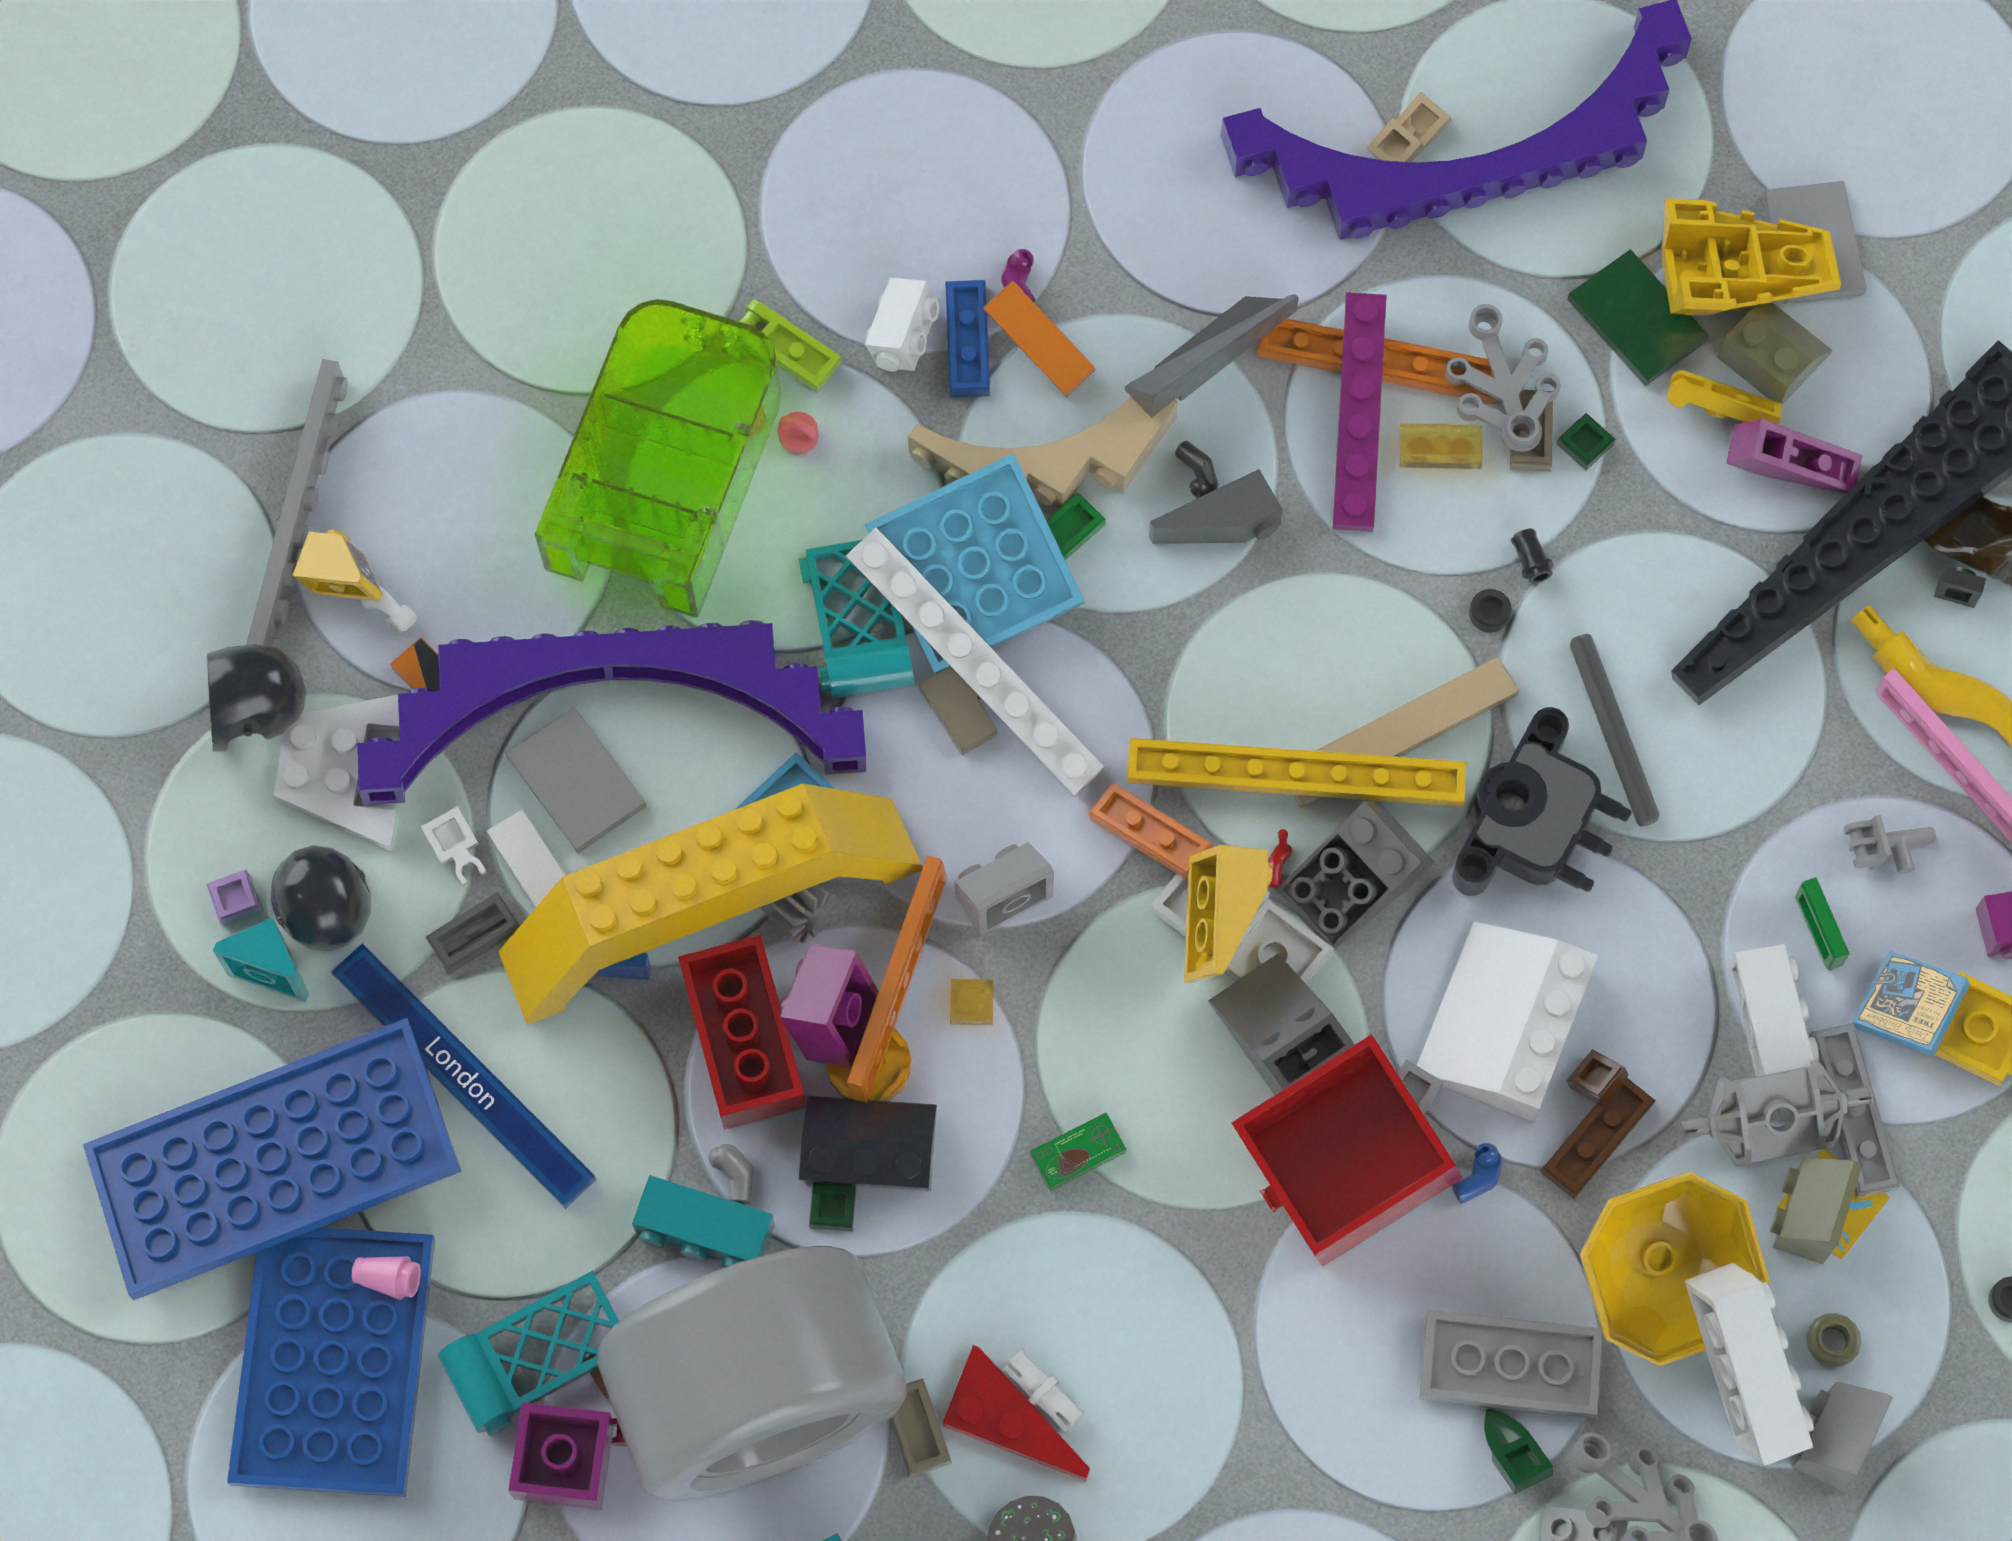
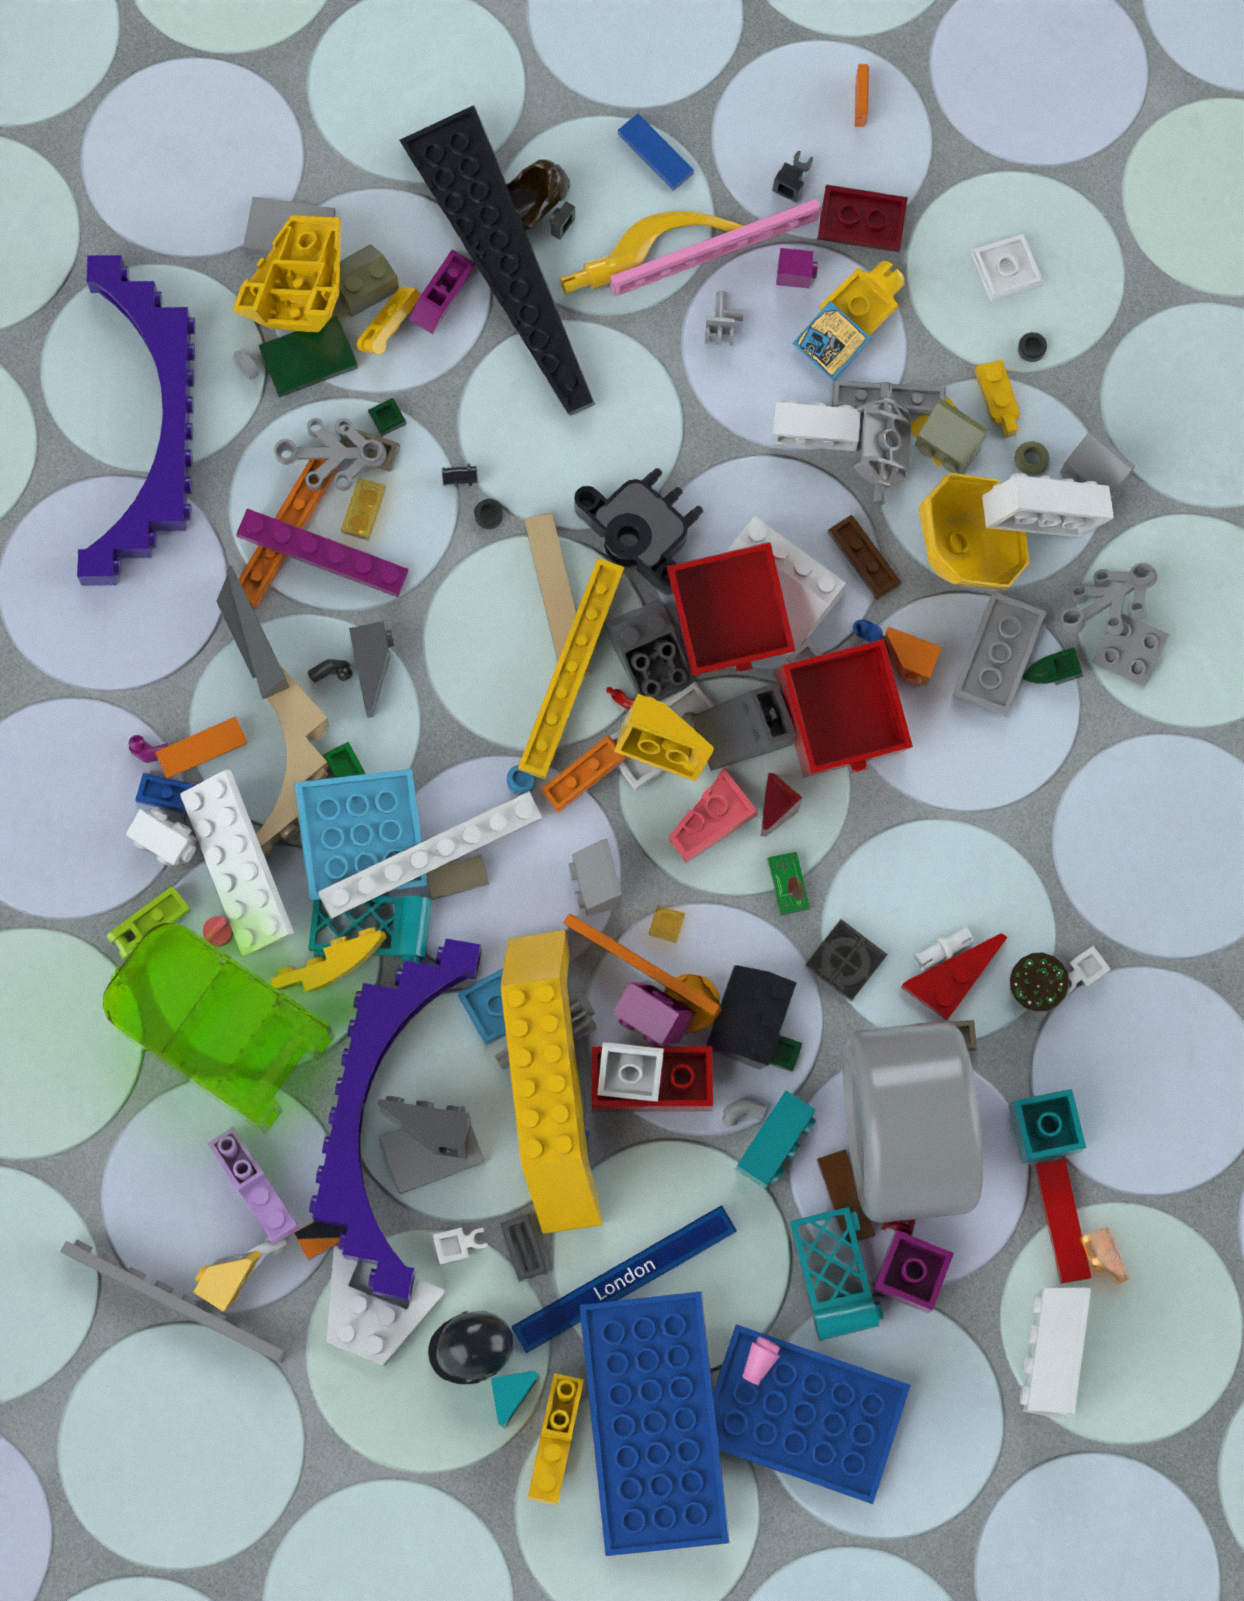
camera: 80 degrees left, 5 degrees up
lavender tile [206,869,262,926] -> none
black piece [207,644,306,752] -> none
white tile [486,809,565,908] -> none
tan slope [1366,92,1452,162] -> none
reddish brown tile [1566,1049,1629,1107] -> none
dark grey axle [1570,634,1660,826] -> none
green tile [1795,877,1850,970] -> none
none -> white plate [180,770,294,957]
none -> lavender slope [208,1127,300,1245]
none -> light grey piece [234,351,259,380]
none -> yellow slope [270,927,387,993]
none -> dark grey slope [378,1096,471,1159]
none -> dark azure tile [507,765,536,795]
none -> yellow slope [527,1373,584,1505]
none -> white slope [597,1042,664,1102]
none -> red container [666,542,796,675]
none -> coral wing [669,768,758,863]
none -> dark red slope [760,773,802,837]
none -> clear smoke tile [805,919,888,1002]
none -> orange slope [884,626,942,686]
none -> yellow hinge [974,360,1020,438]

